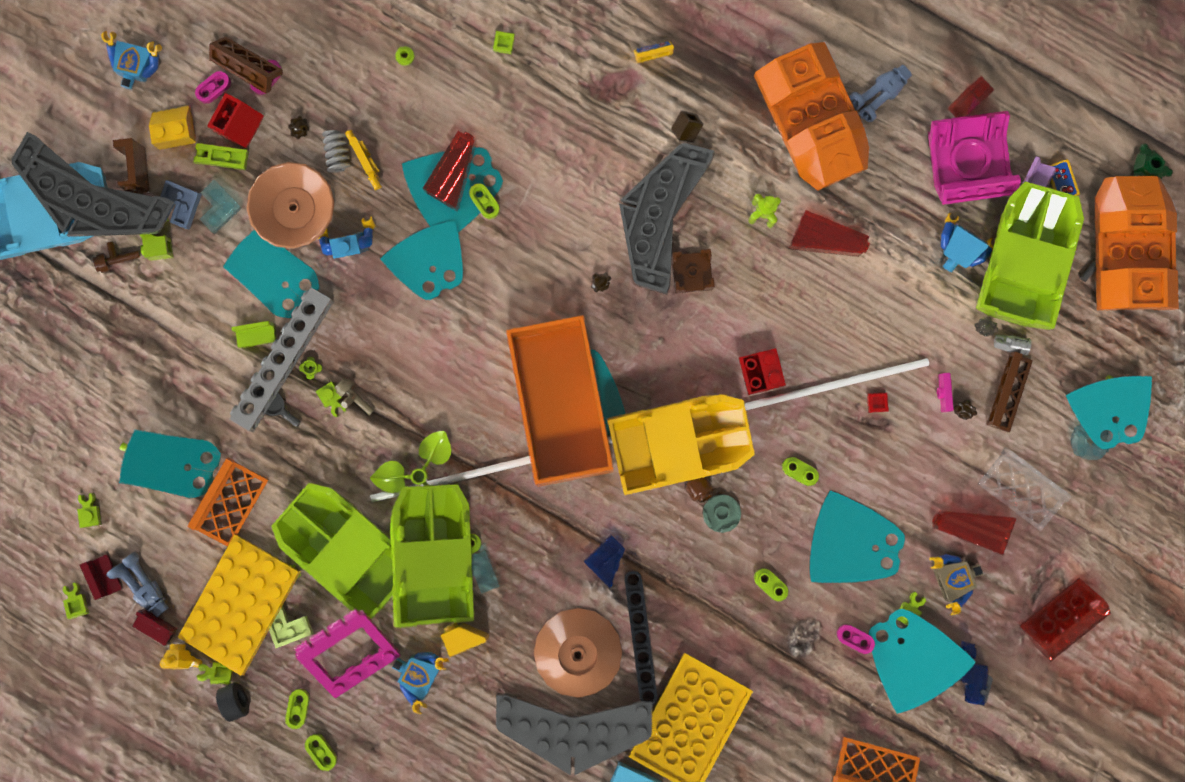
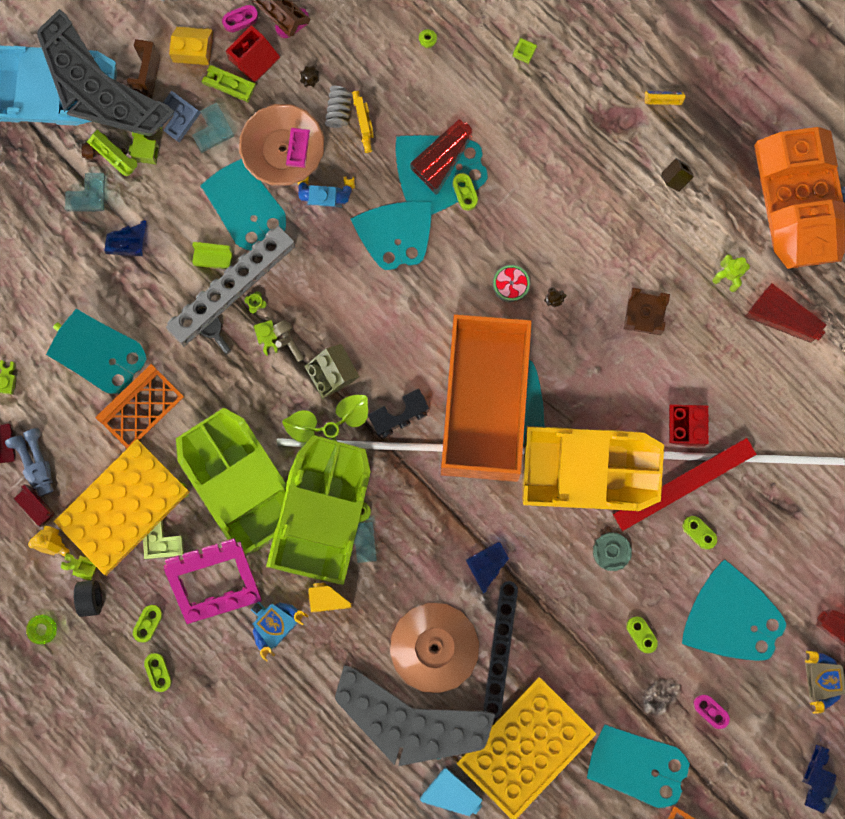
camera: 15 degrees right, 5 degrees down
dark grey wing [619,143,715,295] -> none
reddish brown head [685,476,714,503] -> none
red tile [867,392,889,413] -> none
teal piece [869,609,976,714] -> none
lime plate [897,592,926,626] -> none
none -> clear neon green piece [26,615,57,645]
none -> clear light blue plate [65,173,105,212]
none -> lime plate [87,130,138,176]
none -> clear blue wing [104,220,148,256]
none -> dark pink plate [286,128,310,168]
none -> olive slope [304,344,360,399]
none -> black arch [368,388,430,438]
none -> tile [492,265,530,303]
none -> teal piece [587,725,690,808]
none -> red tile [612,438,757,531]

